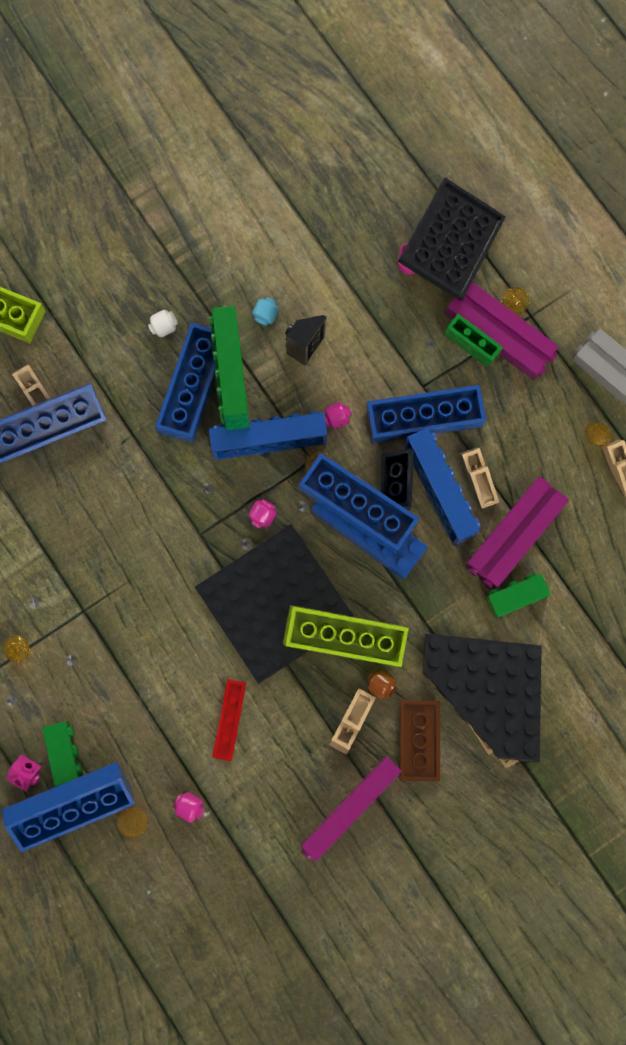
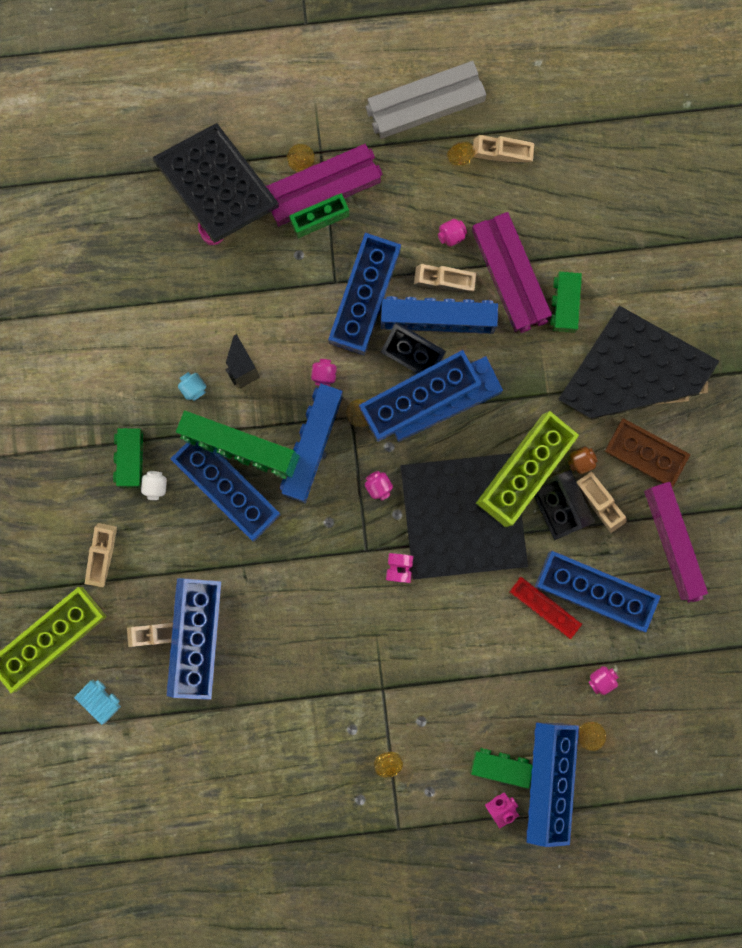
camera: 60 degrees left, 5 degrees up
none -> tan slope [85,523,117,587]
none -> green brick [113,428,144,488]
none -> dark pink wheel [386,553,413,583]
none -> dark pink head [438,219,467,247]
none -> black slope [534,470,595,541]
none -> blue brick [535,551,661,633]

